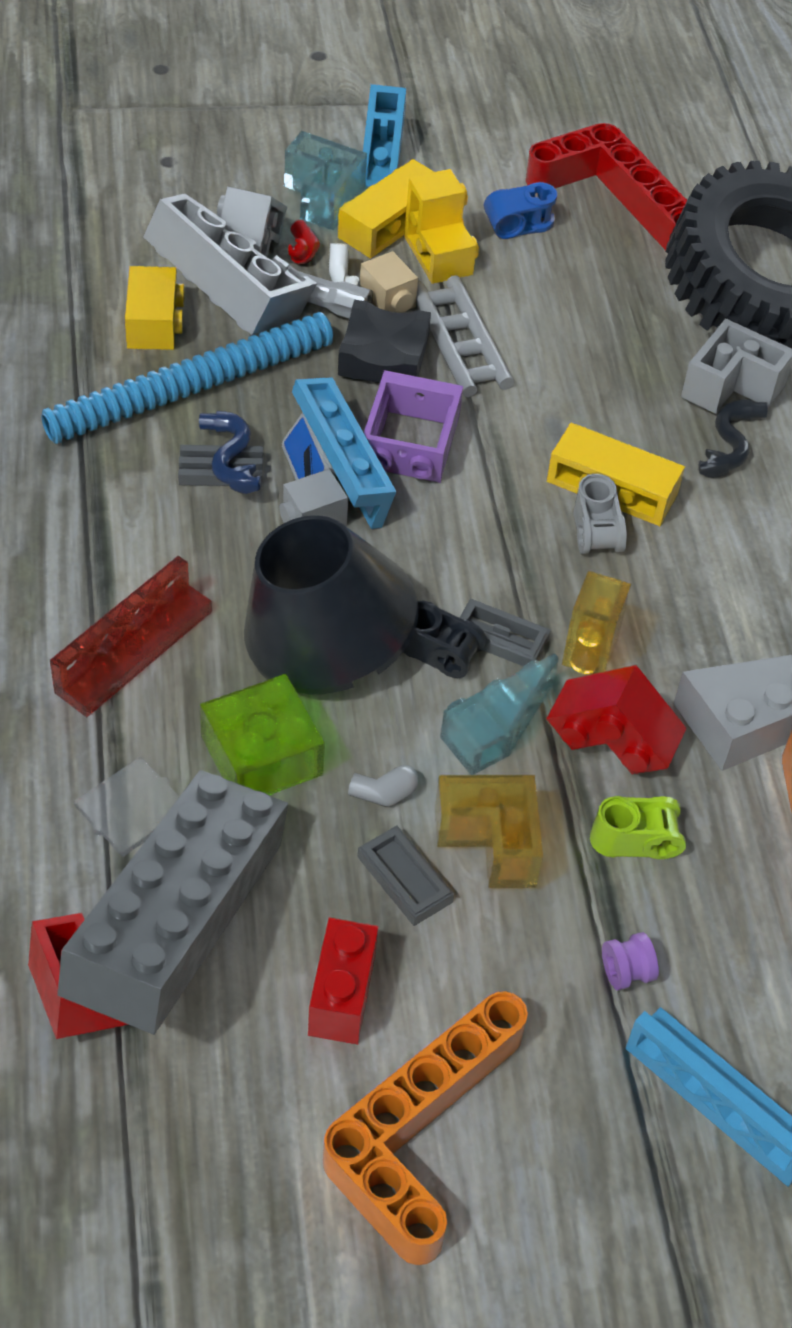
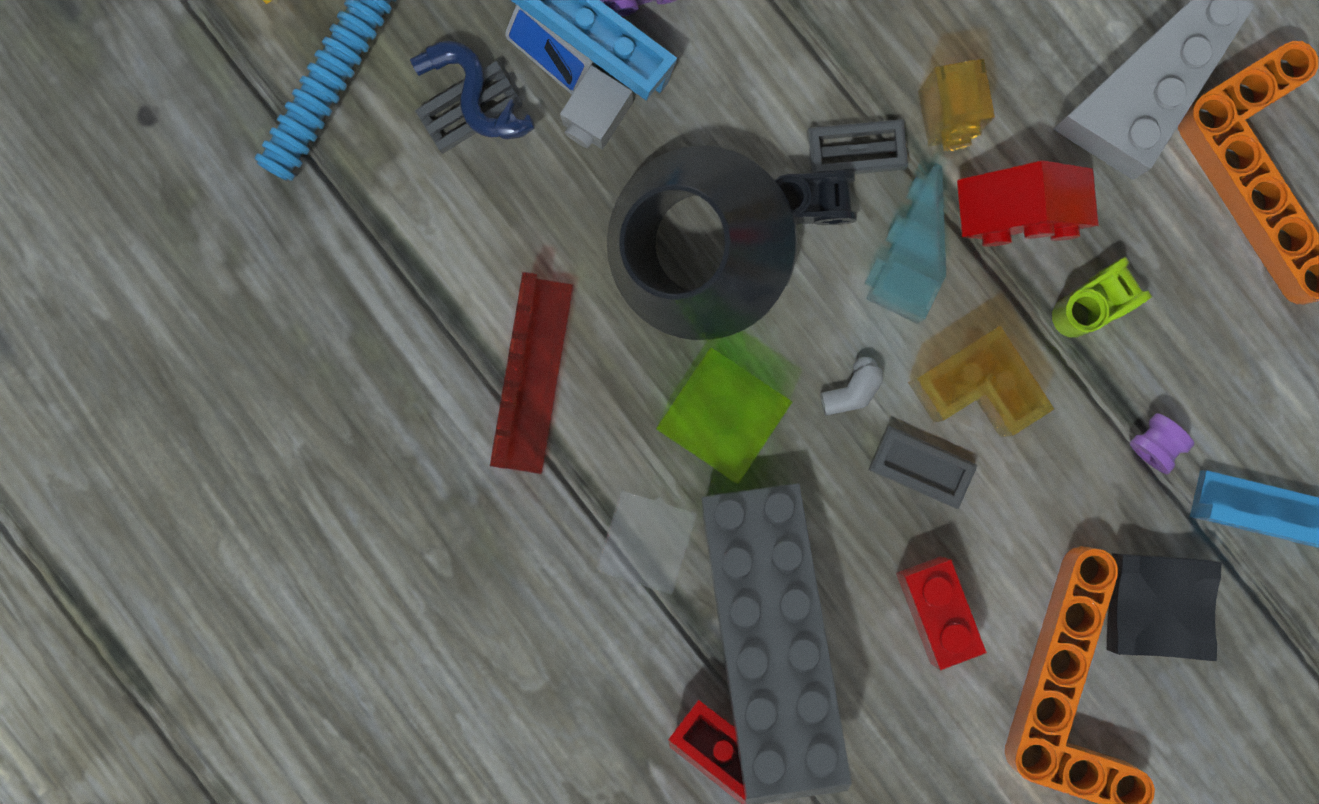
camera: 25 degrees left, 35 degrees up
none -> black brick [1106,553,1222,661]

